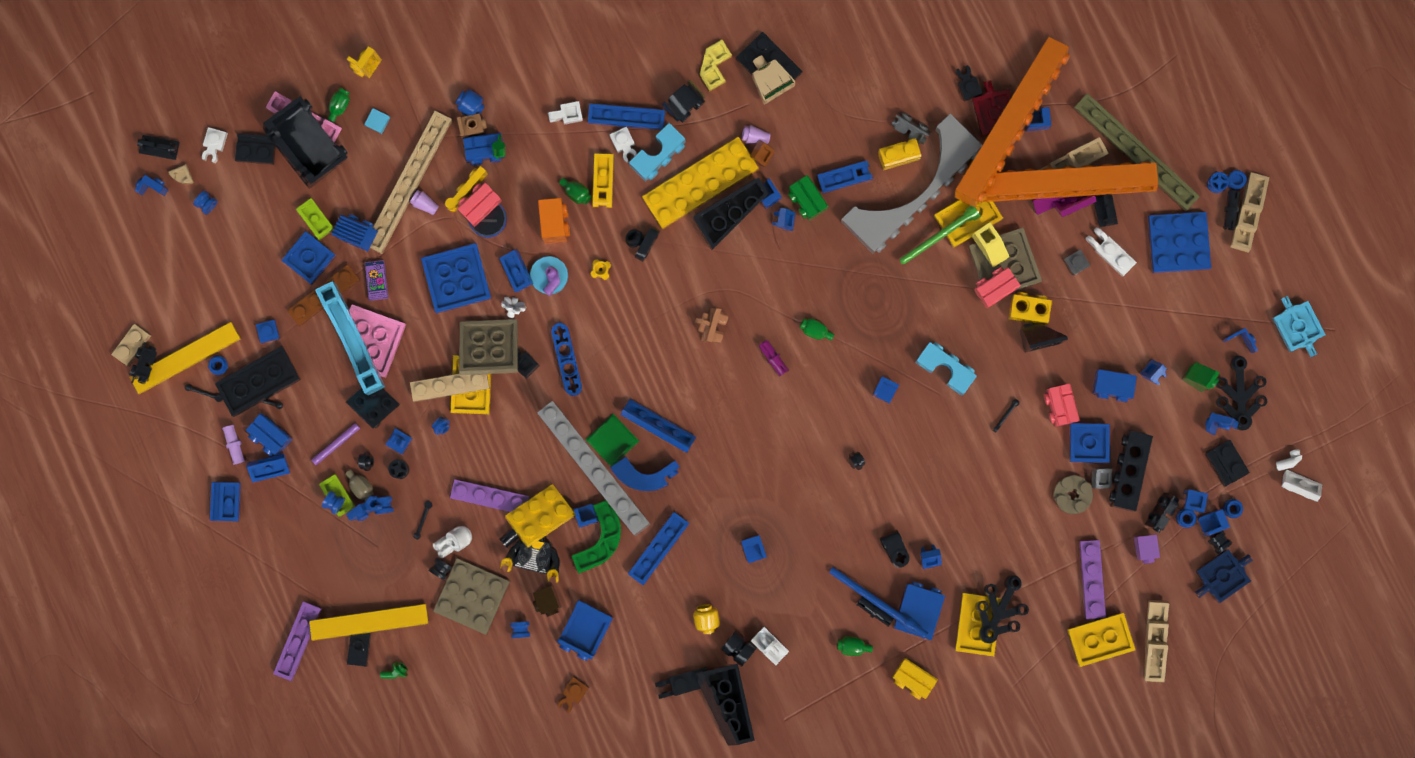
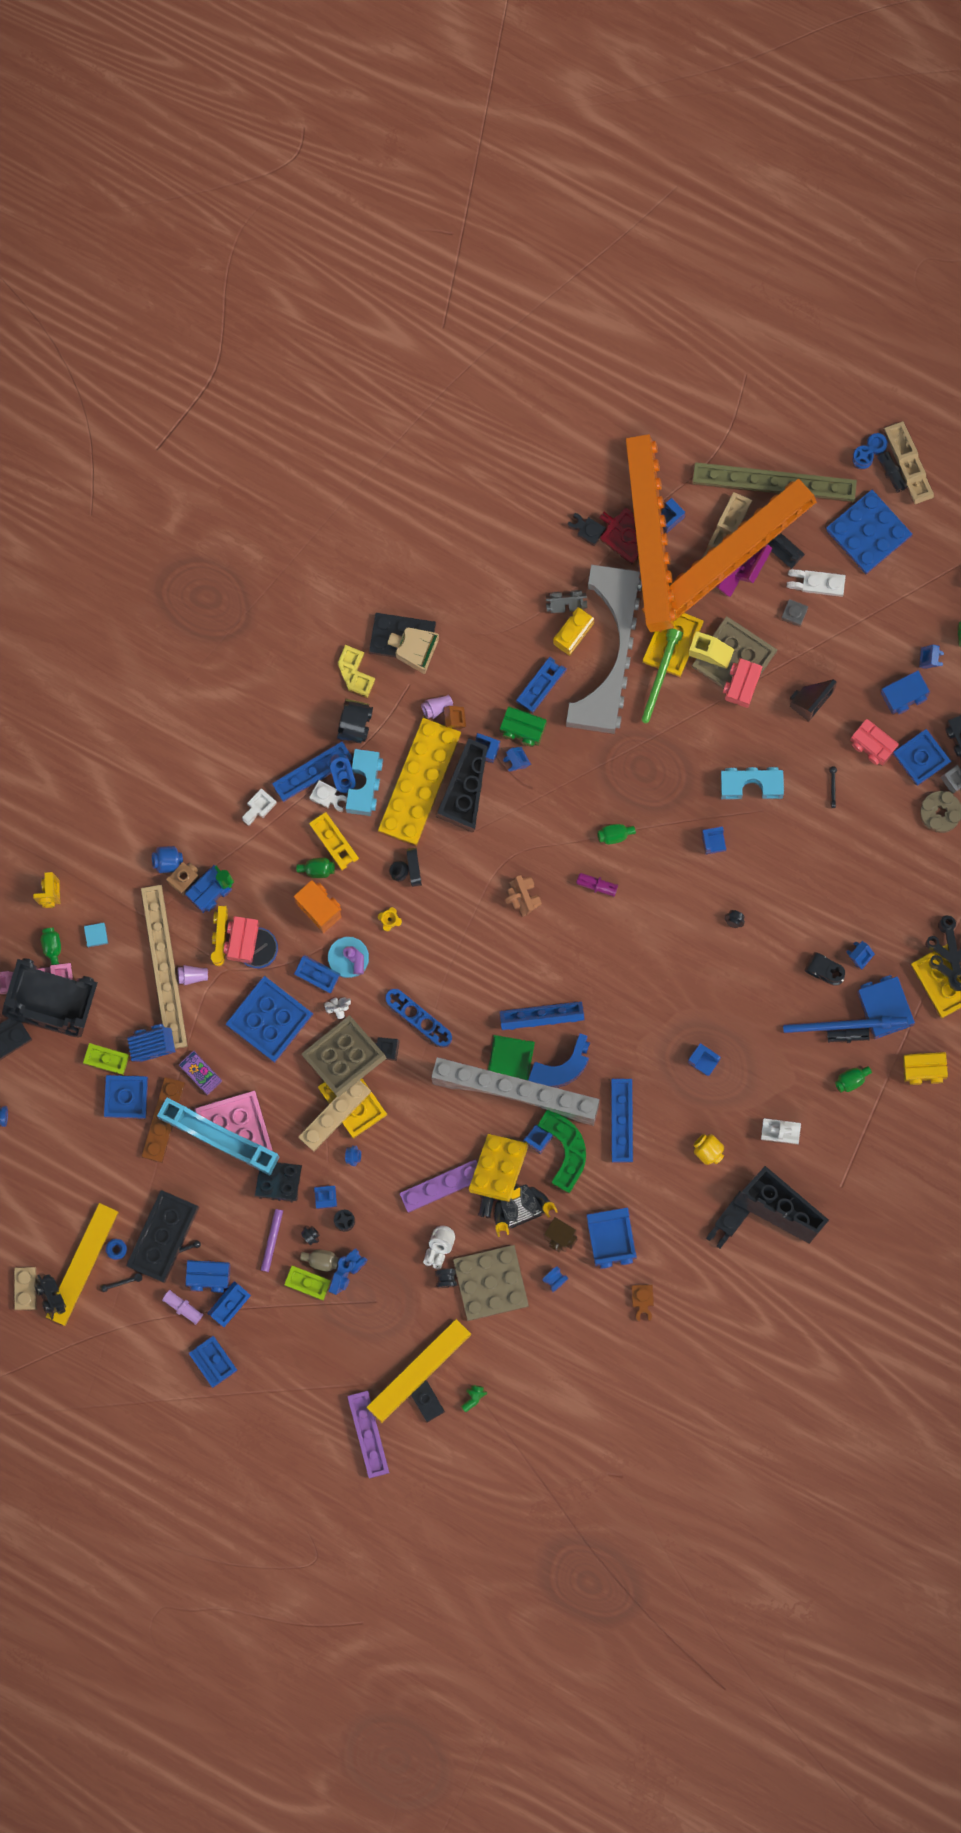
camera: 35 degrees left, 5 degrees down
blue plate [256,320,280,344] -> none
blue wheel [321,491,345,515] -> none
black hinge [413,501,433,540] -> none
black wheel [720,630,757,667] -> none
yellow brick [1008,292,1052,325] -> none
none -> blue plate [329,754,356,793]

